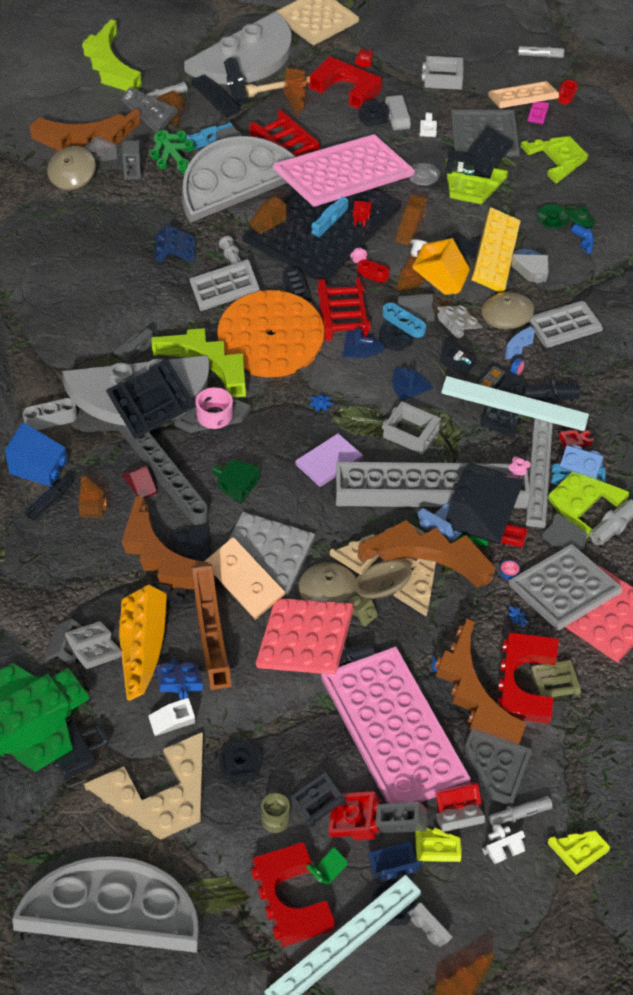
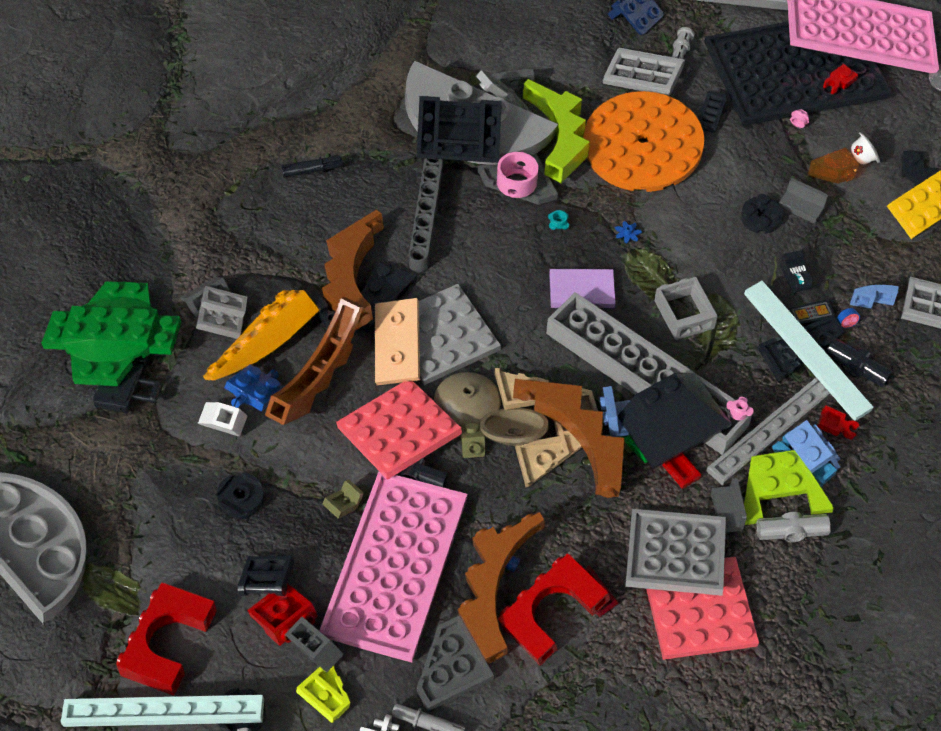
camera: 40 degrees right, 5 degrees up
blue slope [5,423,68,487] -> none
light grey beam [23,398,77,430] -> none
clear orange slope [78,476,108,518] -> none
tan wing [84,733,203,840] -> none
dark red slope [122,466,157,499] -> none
dark green torso [212,459,260,504] -> none
clear orange slope [249,196,286,234] -> none
olive wheel [261,793,290,833] -> none
green bracket [306,848,349,885] -> none
dark azure piece [312,196,348,237] -> none
red fence [318,278,371,341] -> none
dark blue shield [342,328,386,358] -> none
red plate [357,260,390,282] -> none
dark blue bracket [367,842,424,882] -> none
dark azure beam [382,303,426,338] -> none
dark blue shield [392,366,433,401] -> none
clear orange slope [395,194,427,246] -> none
light orange slope [412,238,470,295] -> none
red plate [435,782,482,813] -> none
light grey plate [436,805,485,832] -> none
light grey hinge [437,305,483,338] -> none
dark tan dish [481,292,534,329] -> none
tile [500,560,520,580] -> none
blue plant [508,606,529,628] -> none
olive plate [530,660,581,697] -> none
none -> olive bracket [323,479,363,519]
none -> light grey wing [476,70,533,113]
none -> teal plate [548,210,569,230]

